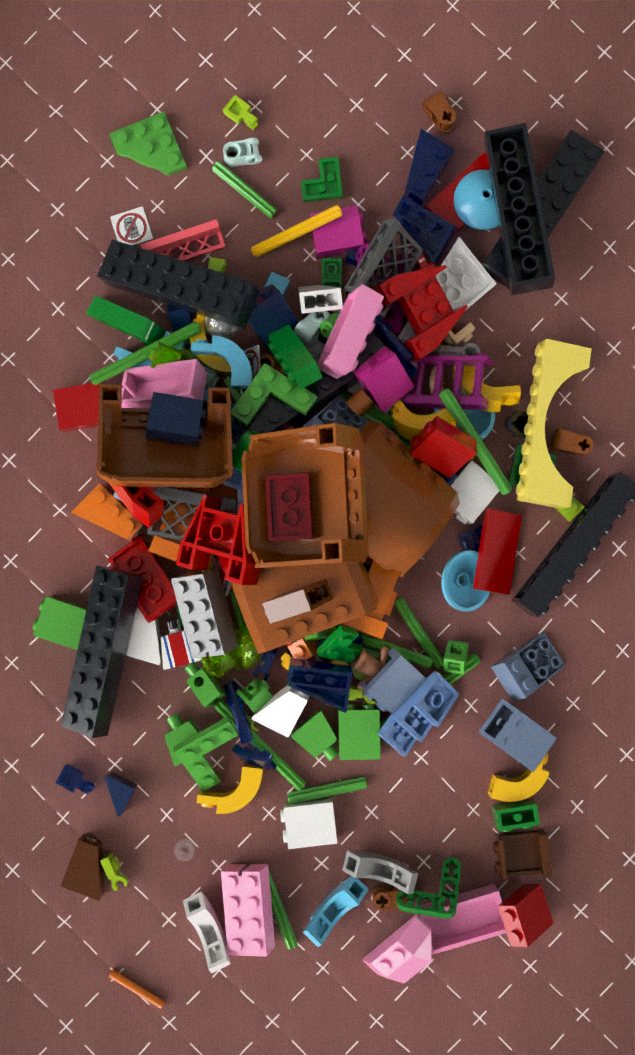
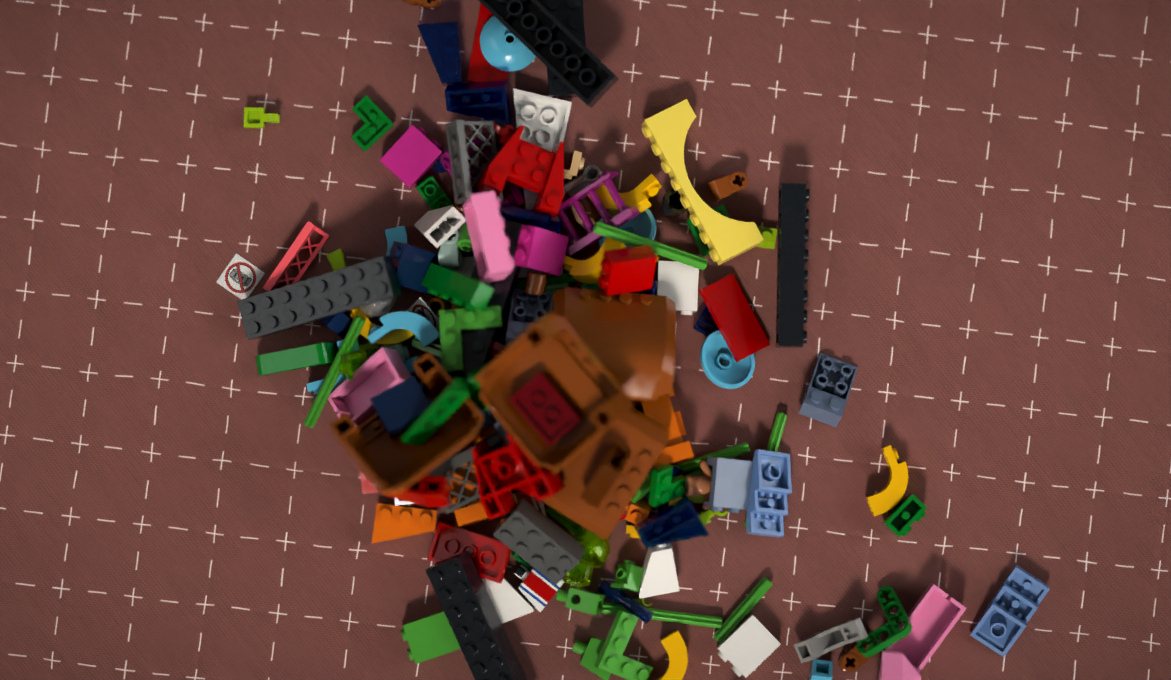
camera: 40 degrees left, 0 degrees up
red brick [53,382,103,432] -> none
bright green plate [109,112,187,176] -> none
bright green axle [212,161,277,219] -> none
light aqua piece [223,138,262,167] -> none
clear blue slope [232,744,277,769] -> none
yellow axle [251,205,343,257] -> none
clear blue plate [253,648,278,681] -> none
bright green torso [291,708,338,761] -> none
bright green brick [338,704,381,760] -> none
bright green axle [394,598,444,669] -> none
bright green brick [444,640,469,675] -> none
sand blue slope [479,699,557,772] -> none
reddish brown panel [493,830,552,881] -> none
red brick [498,884,554,947] -> none
none -> green fence [401,377,470,446]
none -> medium blue slope [970,565,1050,657]

